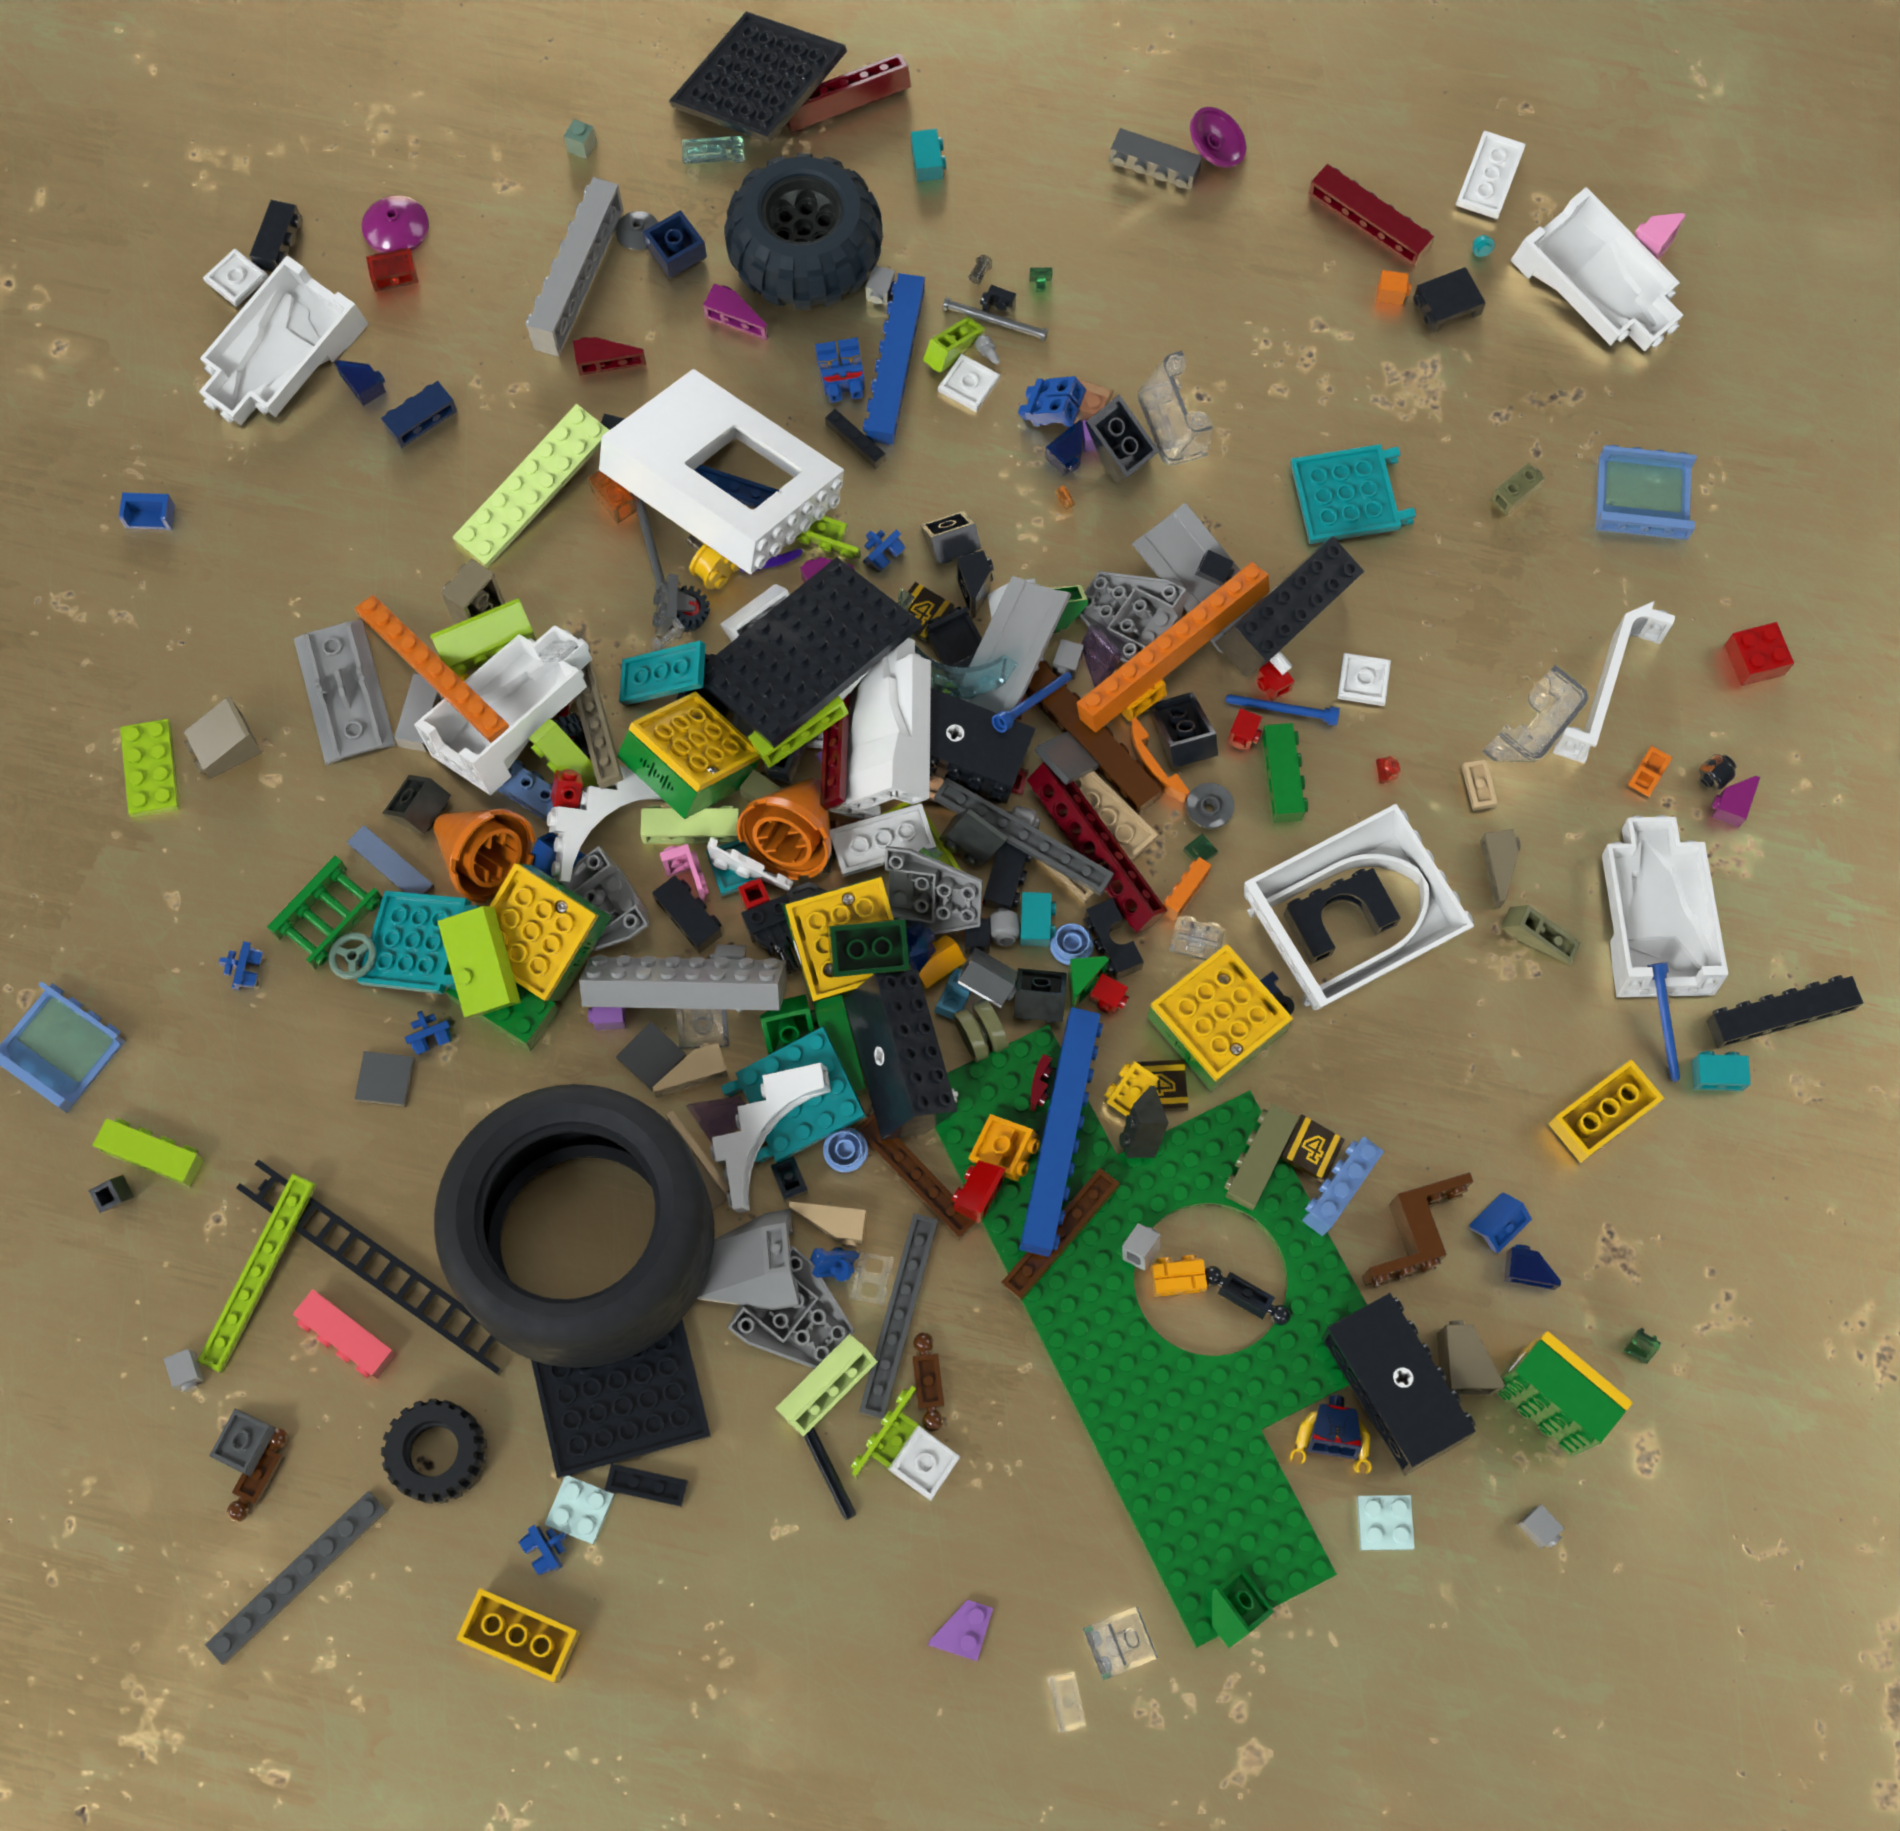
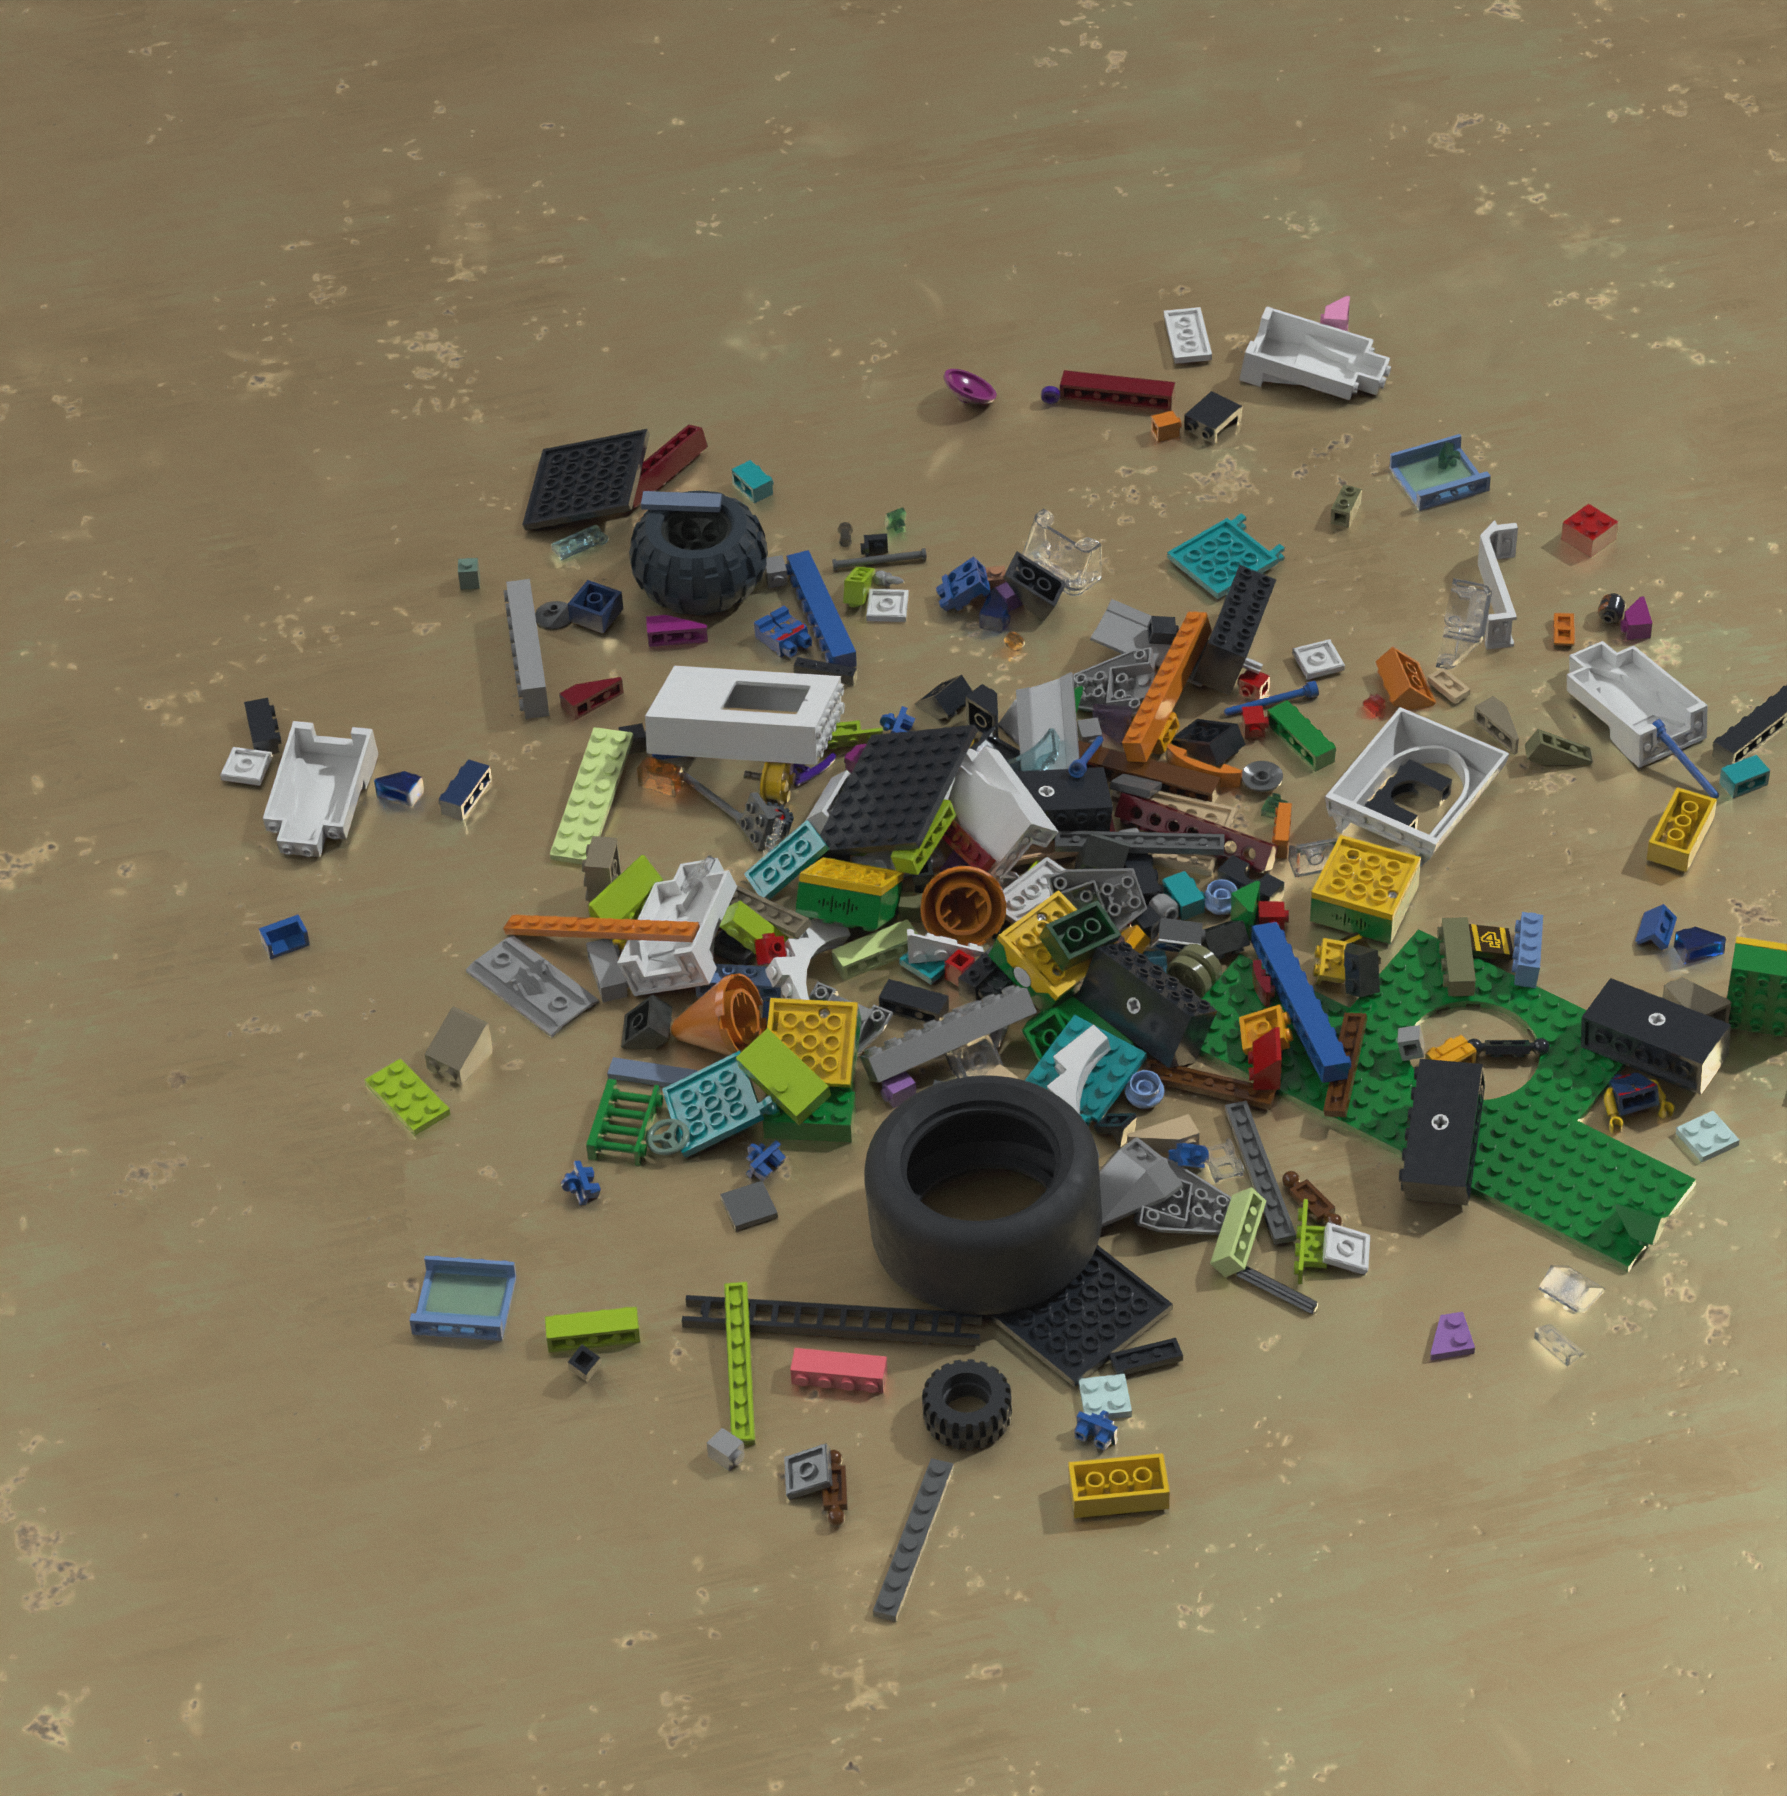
camera: 25 degrees left, 25 degrees down
magenta dish [362,195,429,255] -> none
clear red brick [366,248,419,292] -> none
bright pink bracket [660,844,709,902] -> none
dark grey brick [1109,128,1202,190] -> none
reddish brown bracket [1362,1172,1474,1288] -> none
teal plate [1472,235,1495,257] -> none
none -> sand blue tile [641,491,722,512]
none -> dark purple tile [1041,386,1060,404]
none -> orange slope [1375,646,1436,710]
none -> black piece [1399,1059,1486,1206]
none -> clear green tile [1438,442,1461,470]

